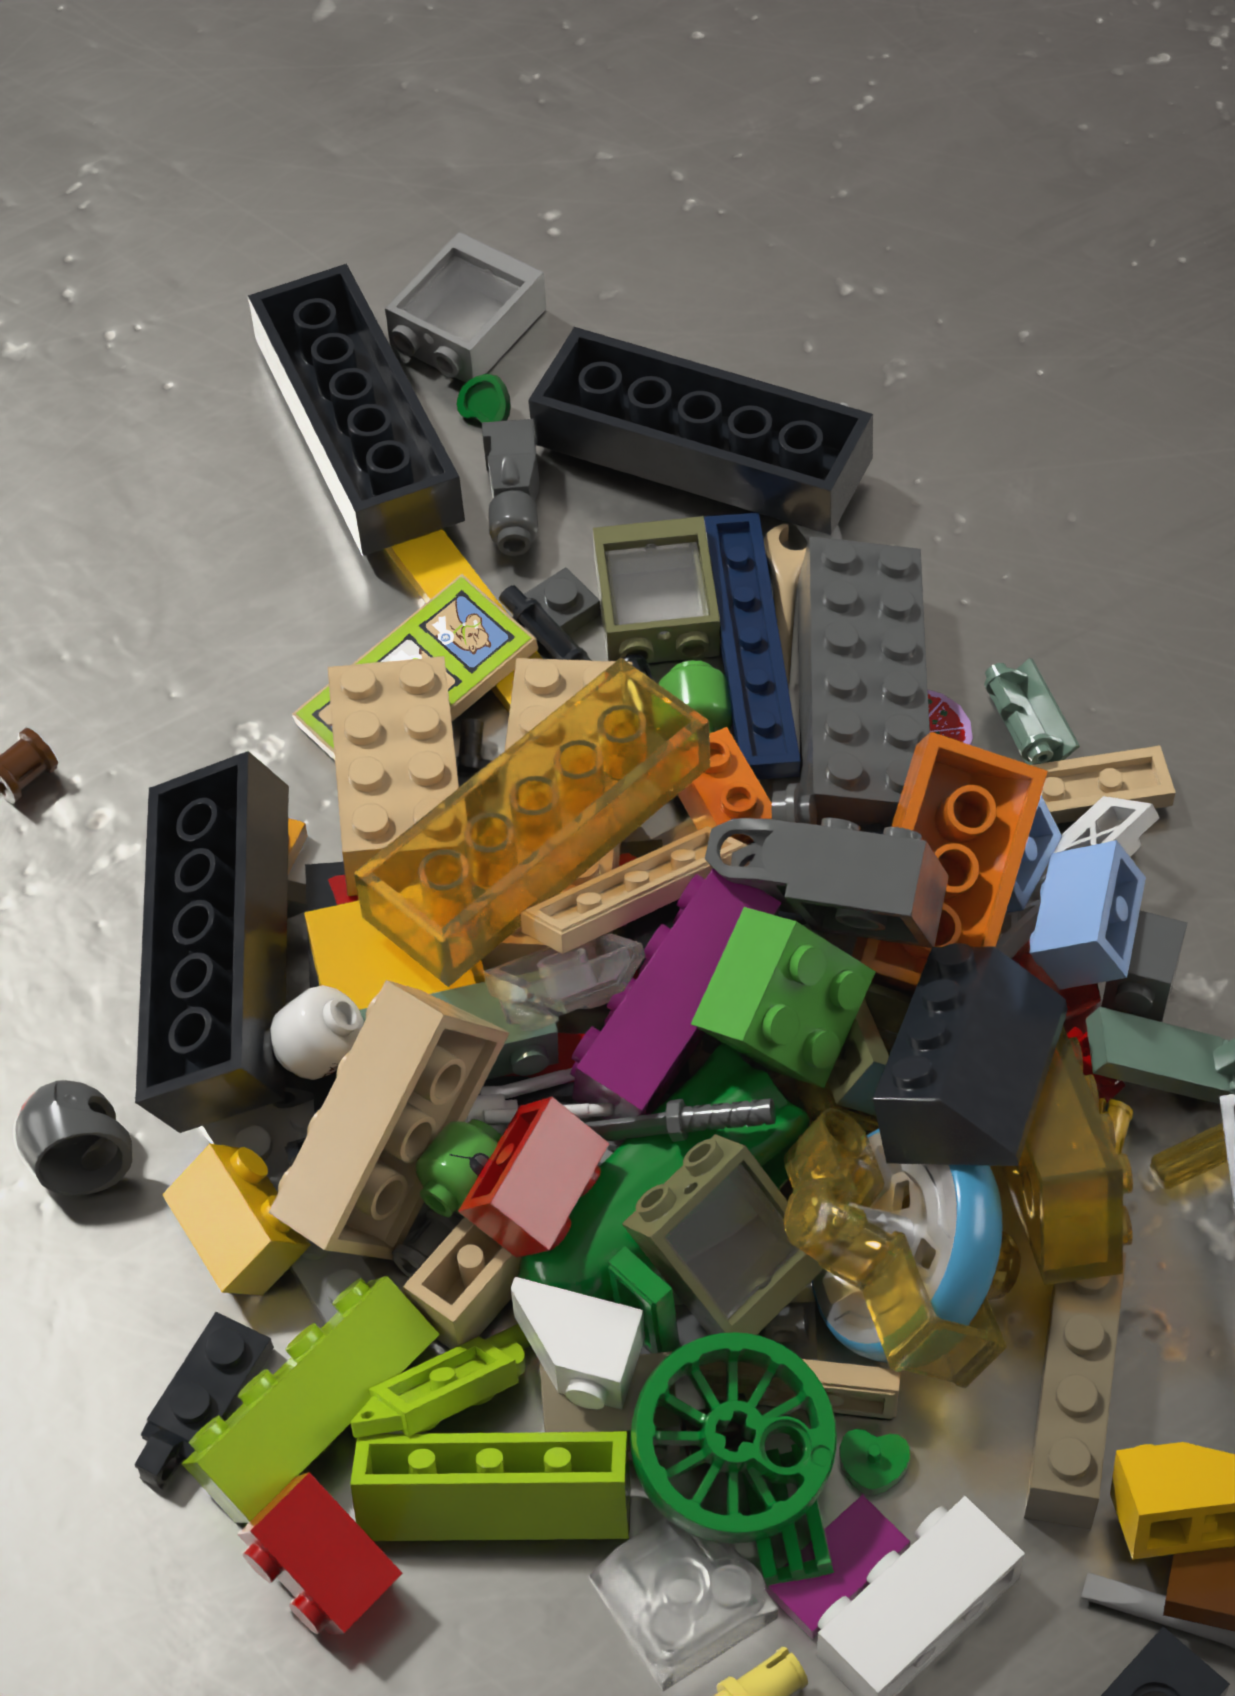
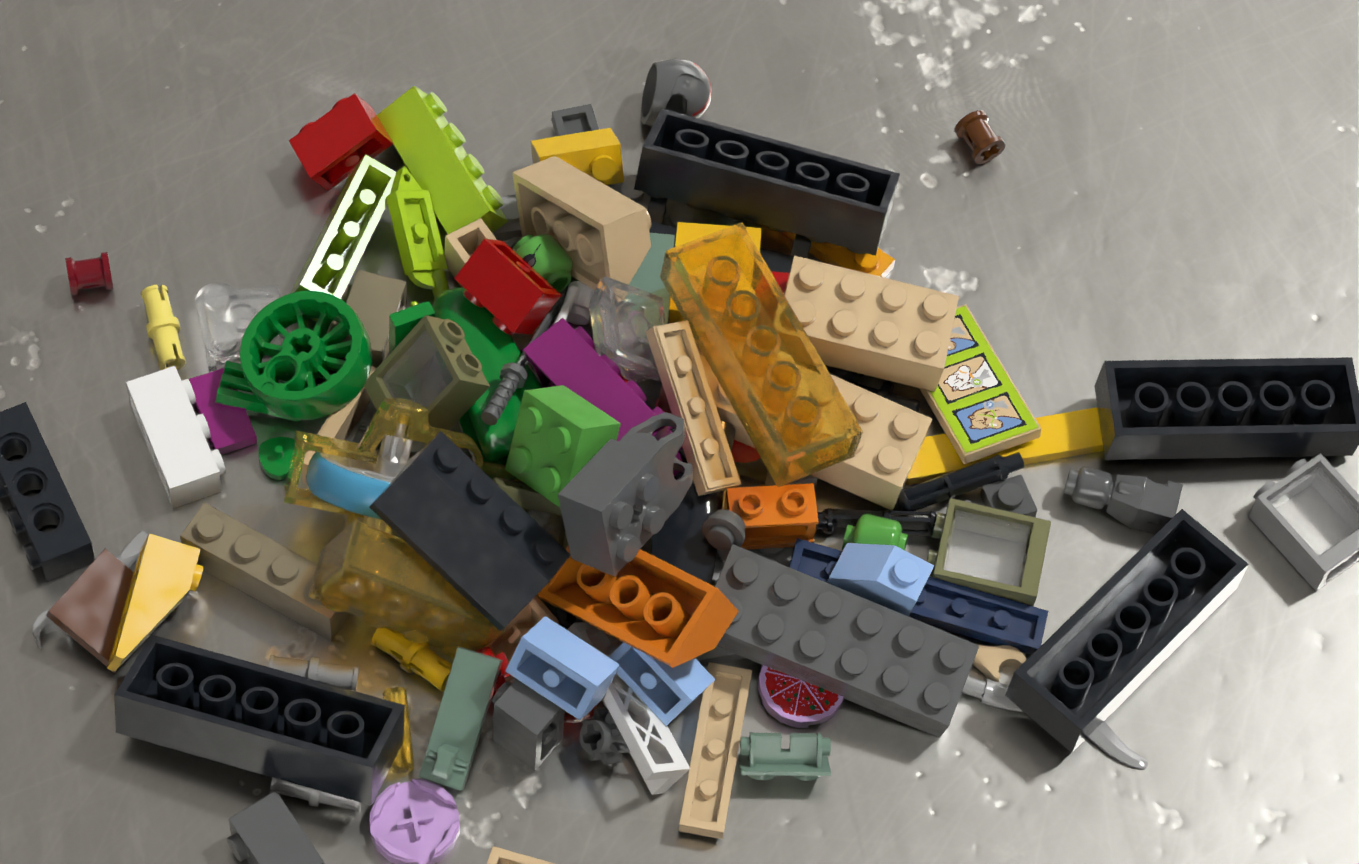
camera: 100 degrees right, 5 degrees up
black hinge [134,1312,274,1491] -> none
white head [270,985,364,1080] -> none
green piece [456,374,511,423] -> none
white slope [511,1277,645,1410] -> none
none -> light grey pin [268,655,359,691]
none -> dark grey plate [551,104,599,136]
none -> light blue slope [827,543,934,616]

